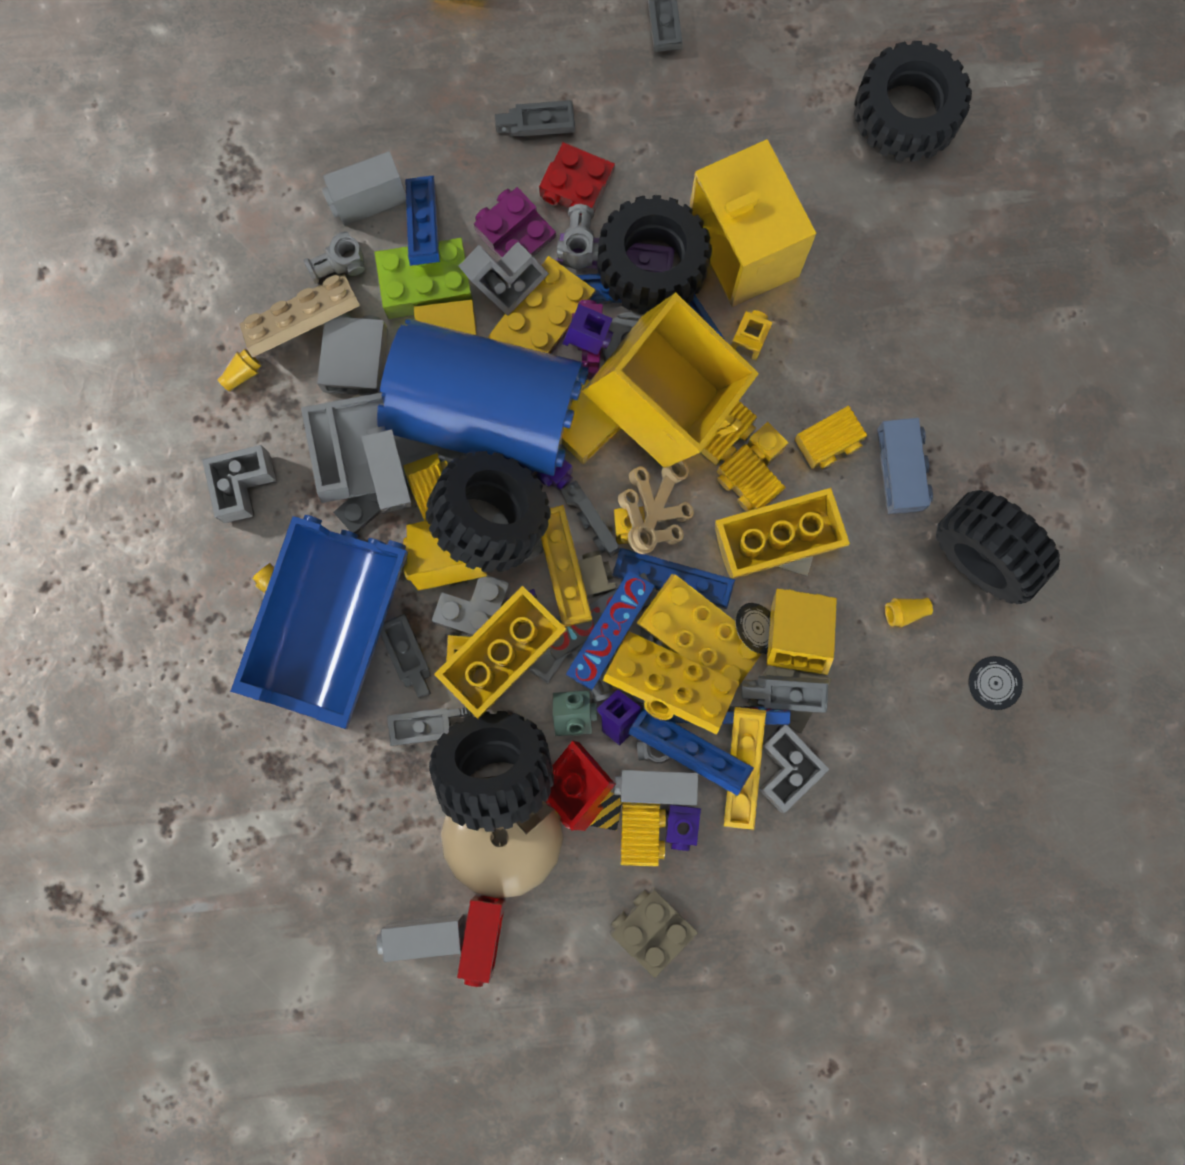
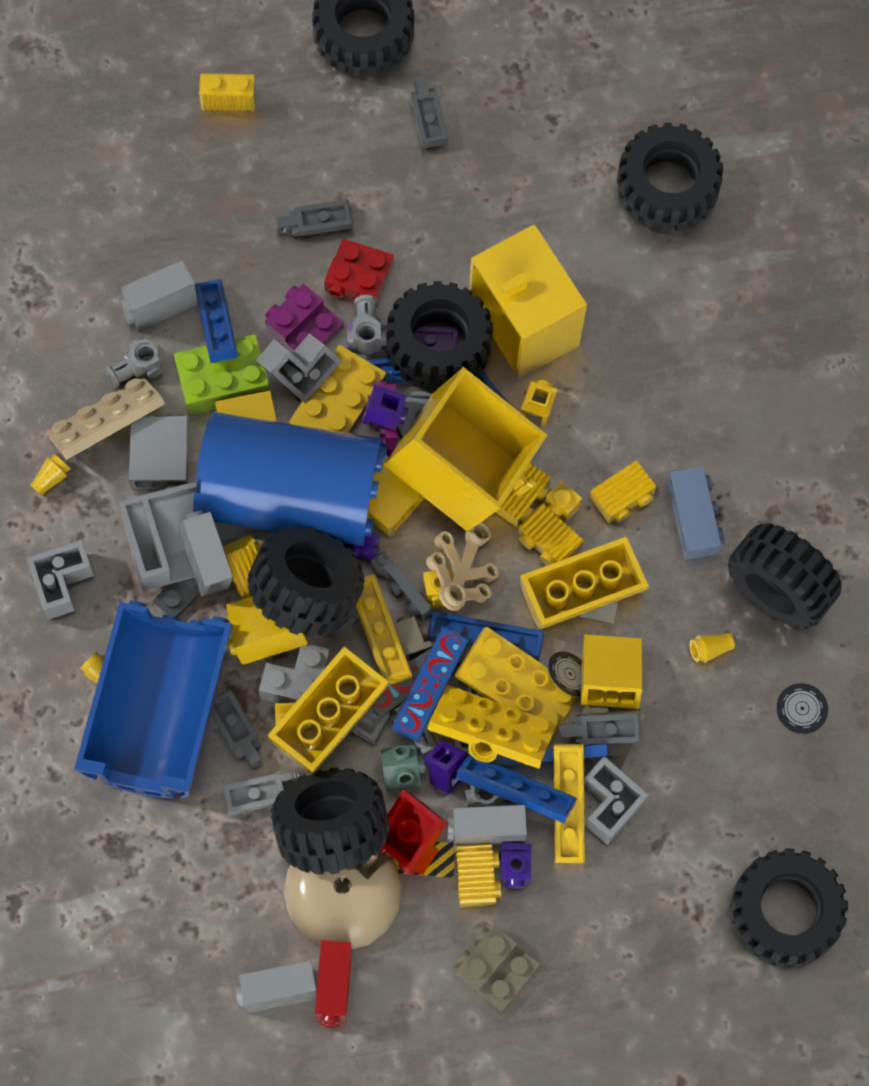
camera: 10 degrees left, 10 degrees down
none -> black tyre [730,848,848,968]

